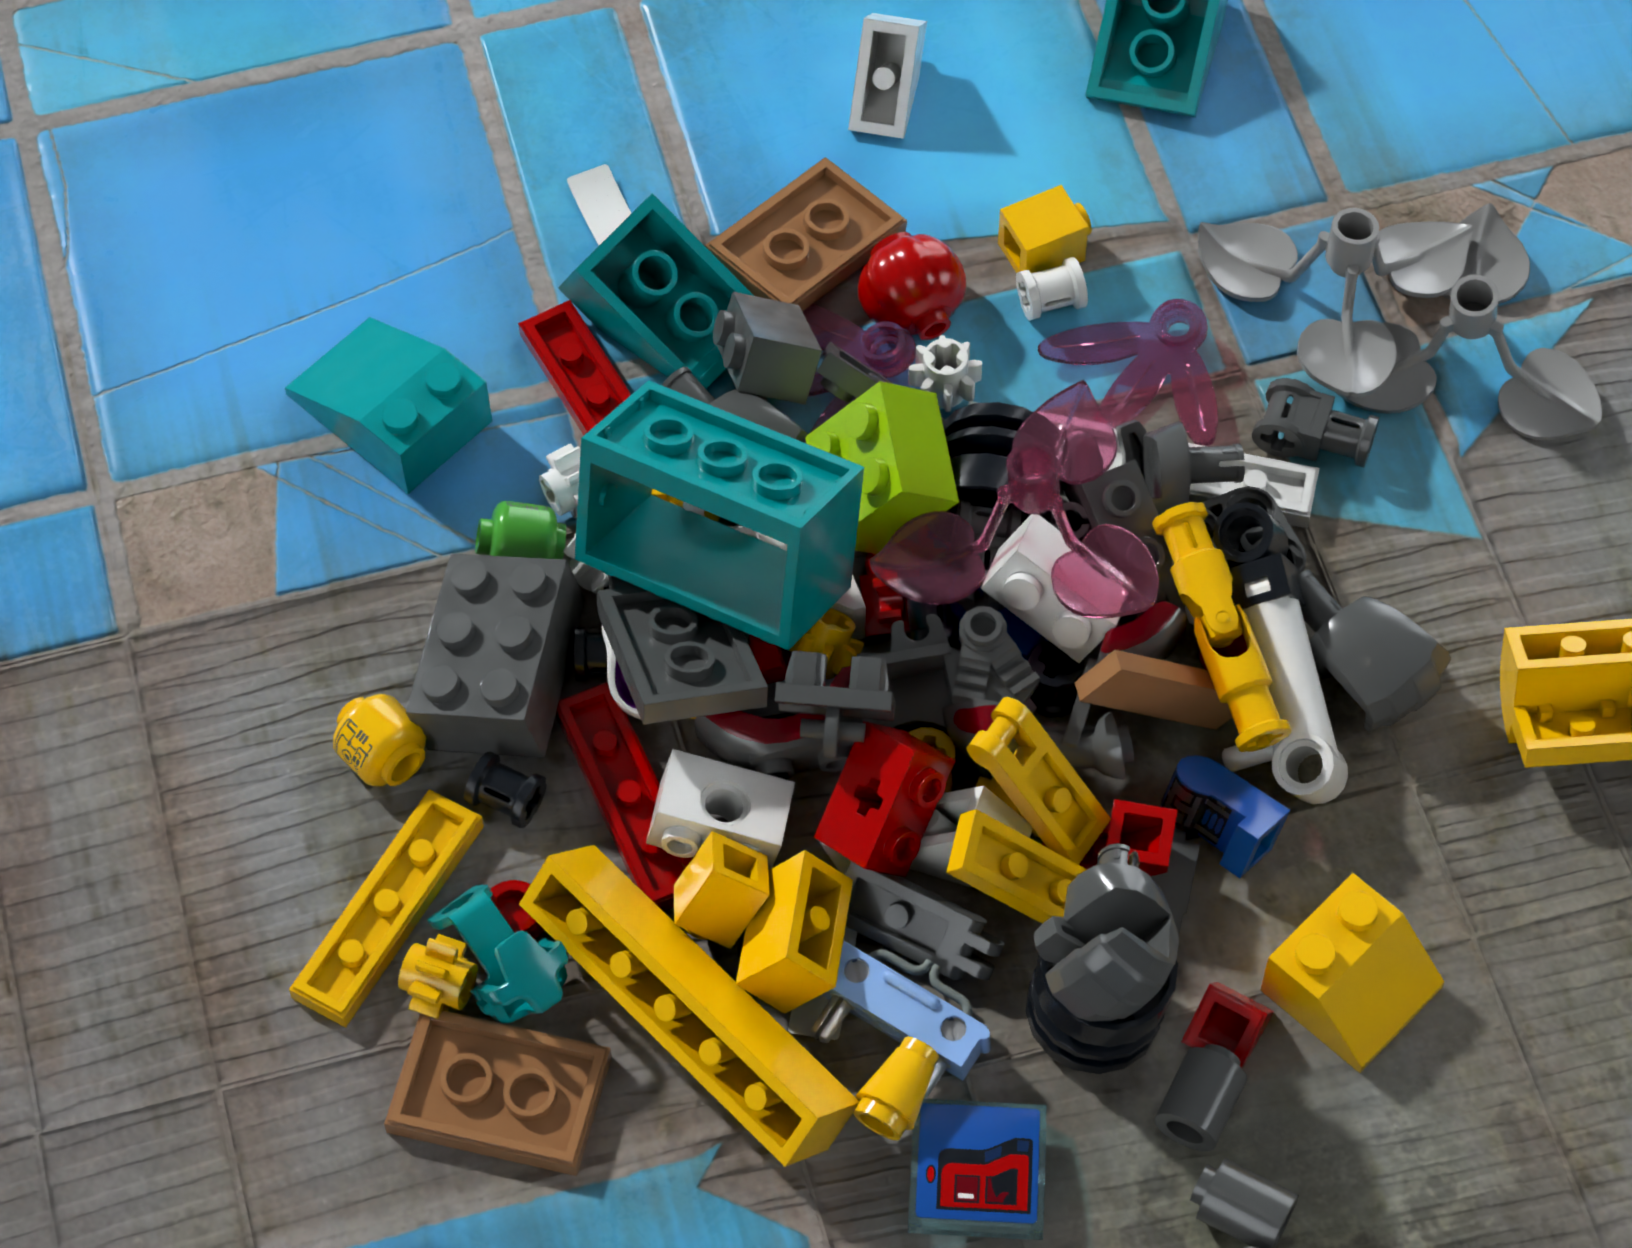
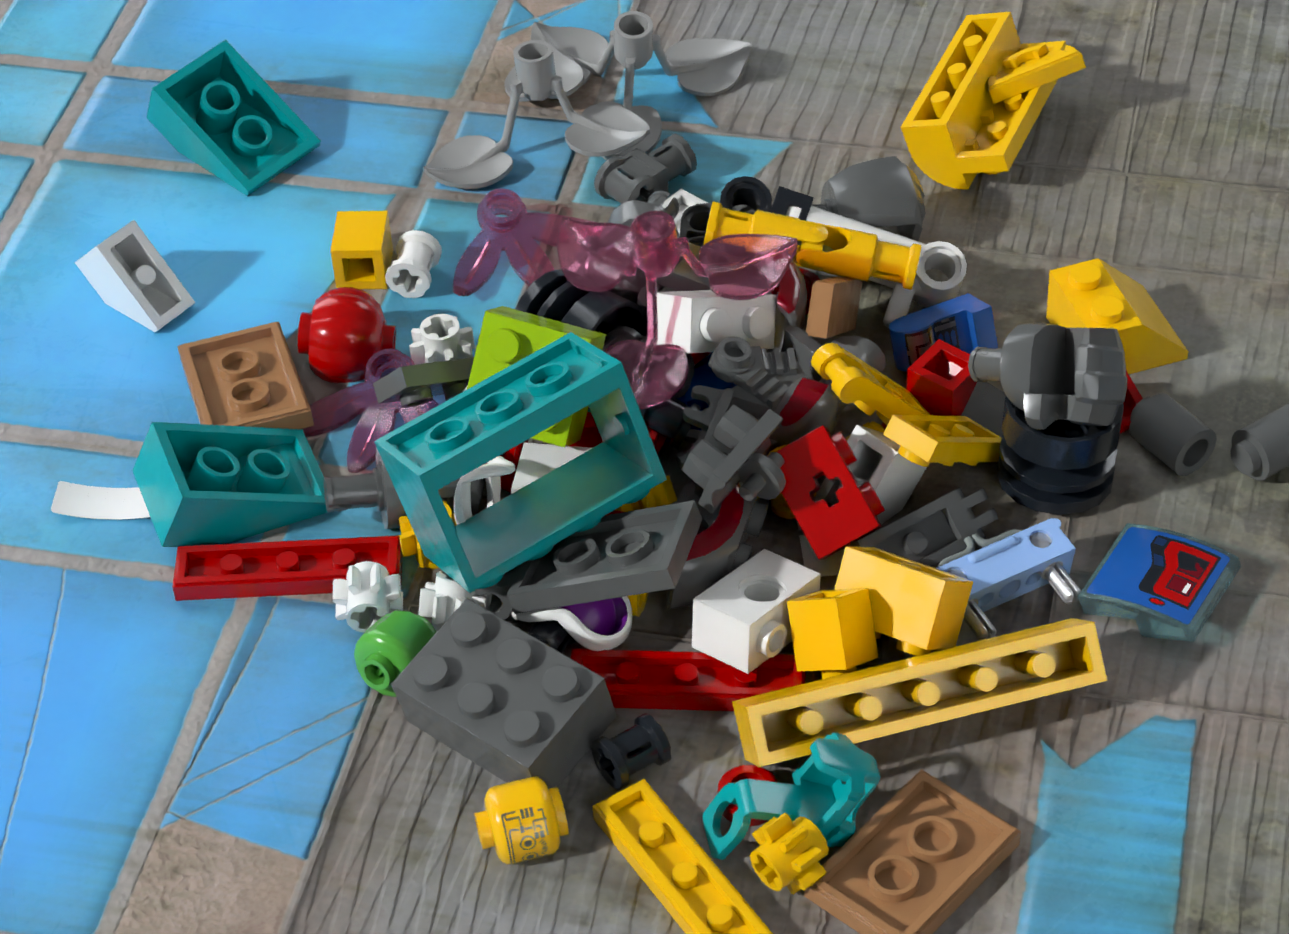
camera: 60 degrees left, 15 degrees down
teal slope [285,317,493,494] -> none
dark grey brick [713,292,822,405] -> none
yellow cone [853,1036,939,1140] -> none

